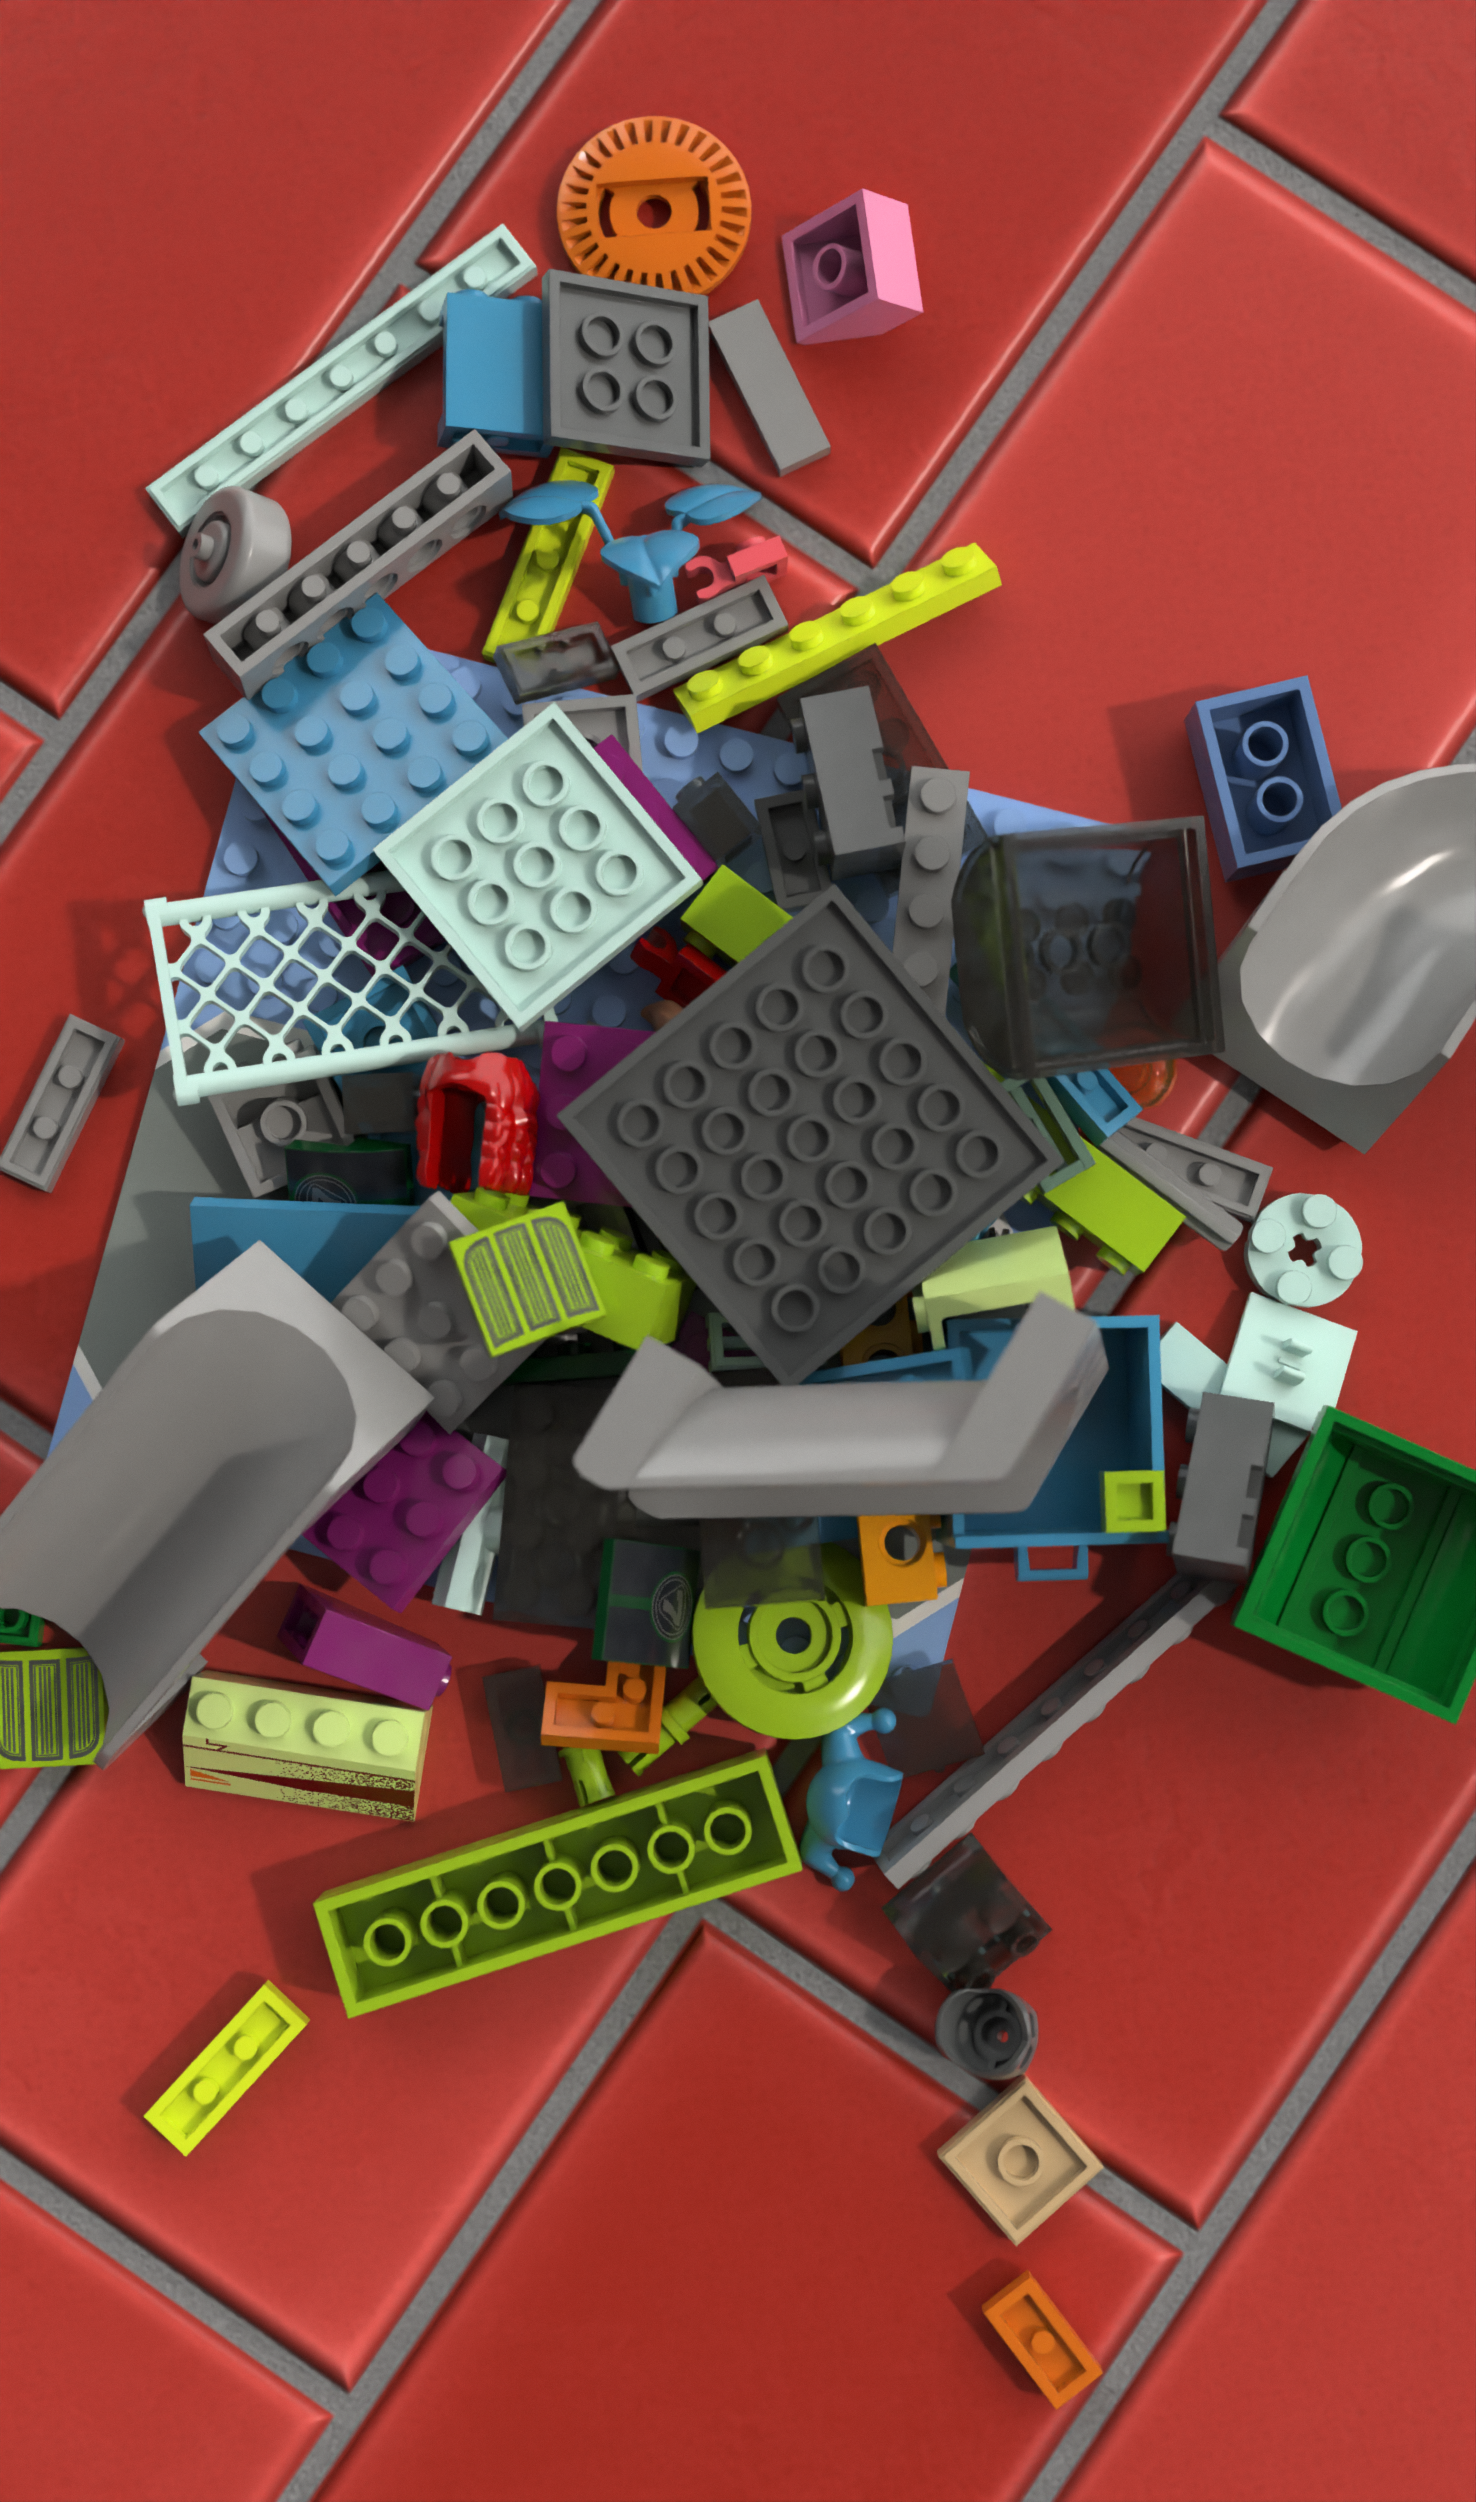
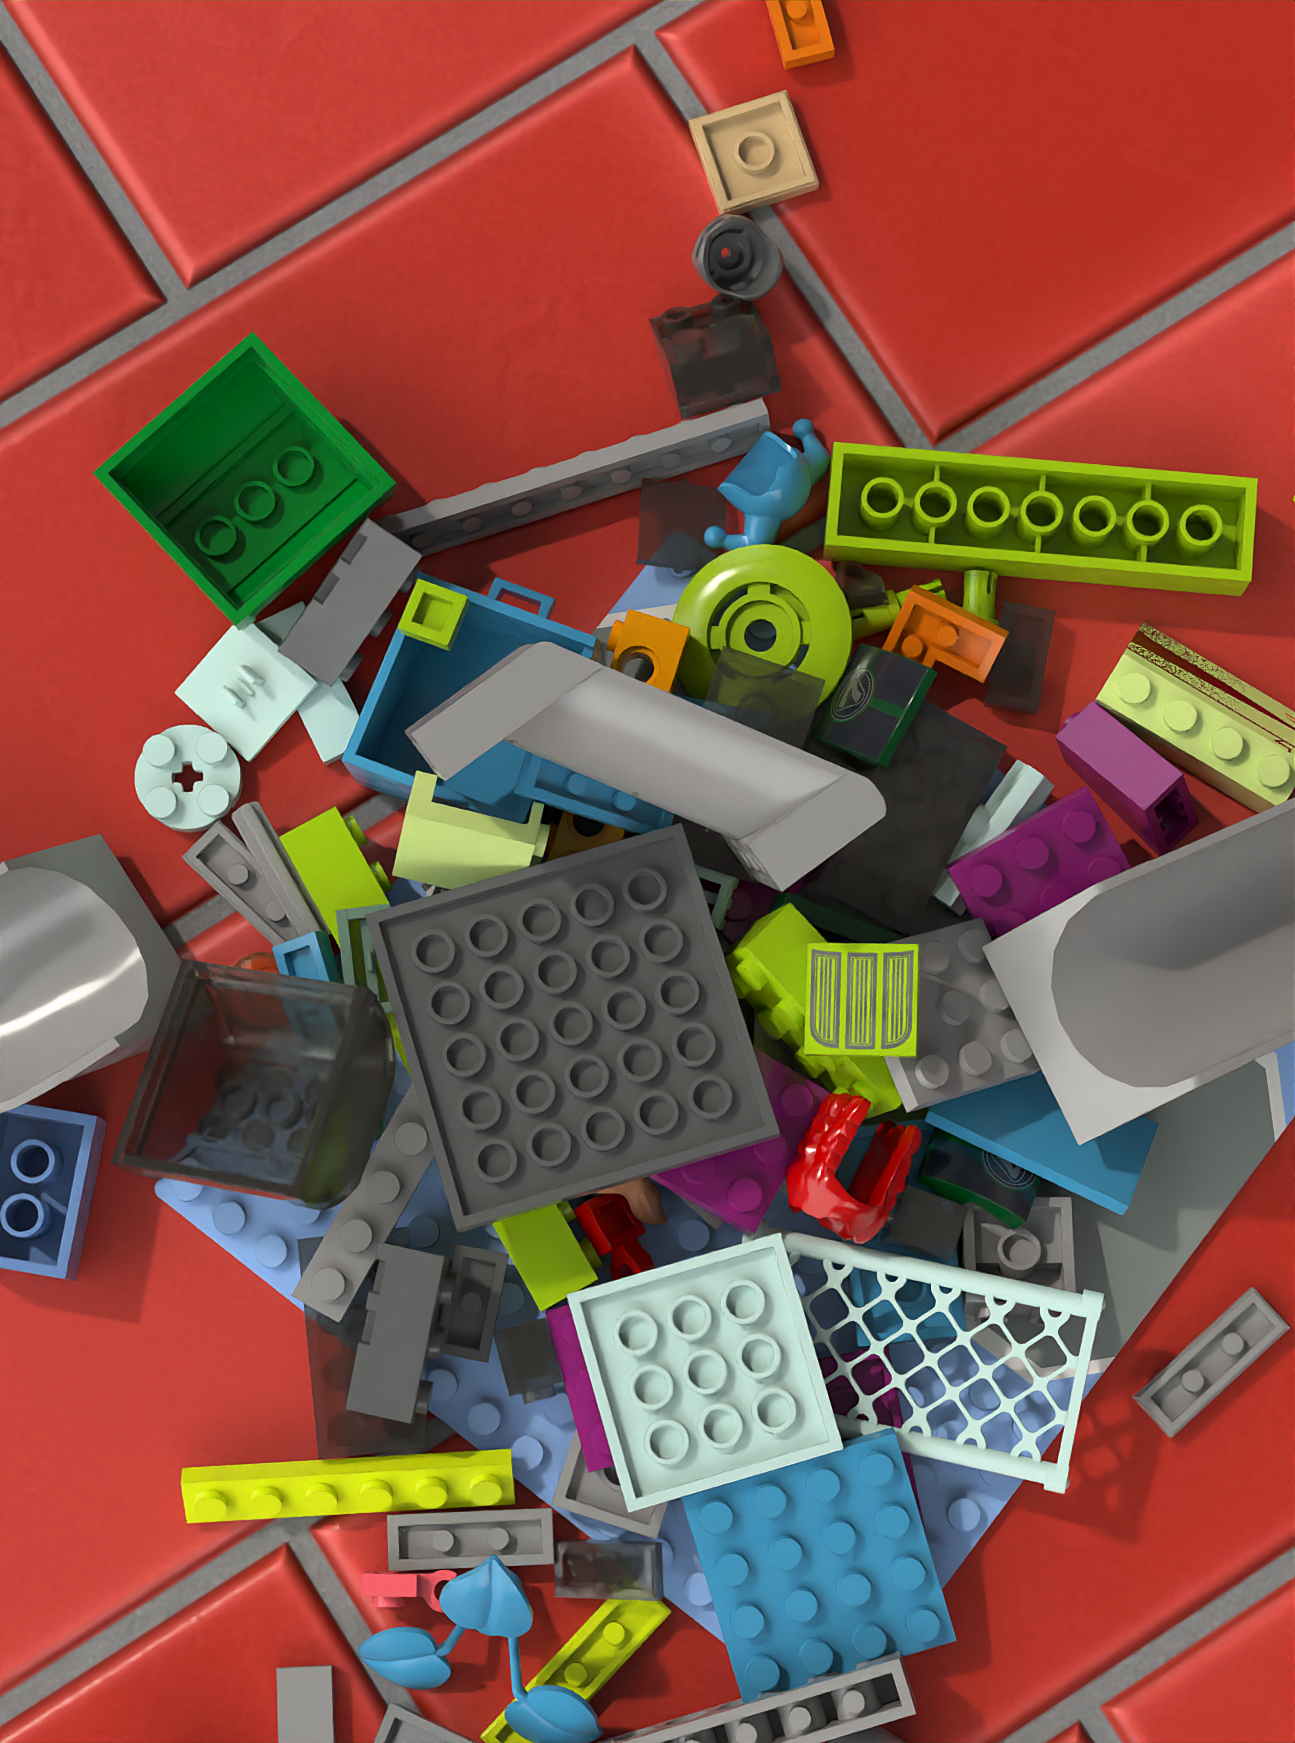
camera: 160 degrees left, 5 degrees down
none -> clear smoke tile [835,561,889,610]

